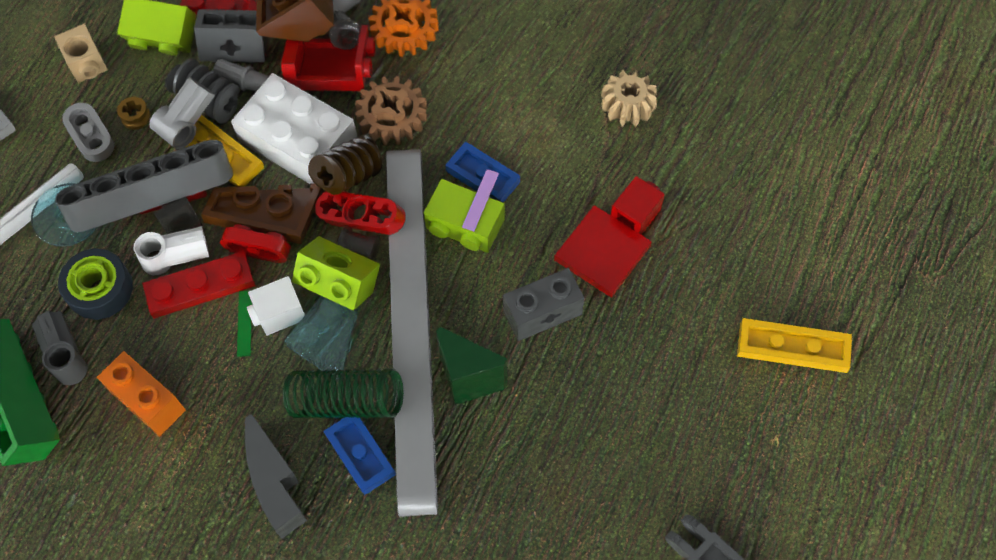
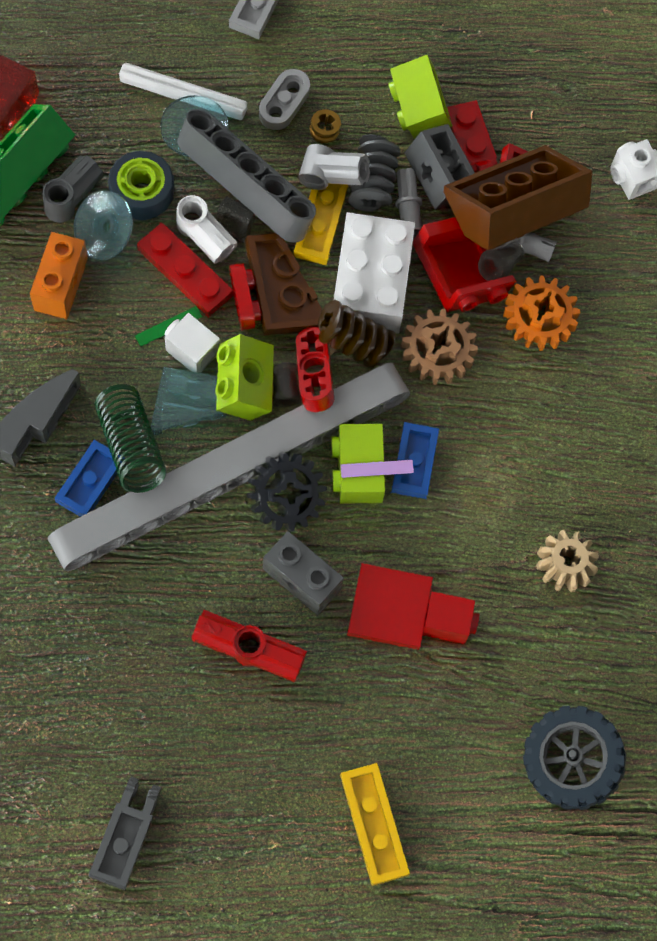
camera: 55 degrees right, 5 degrees up
tan brick [54,23,108,83] -> none
dark green slope [436,326,507,405] -> none
none -> clear light blue dish [74,191,133,260]
none -> red piece [191,610,307,682]
none -> black gear [247,452,327,532]
none -> black wheel [523,706,626,810]

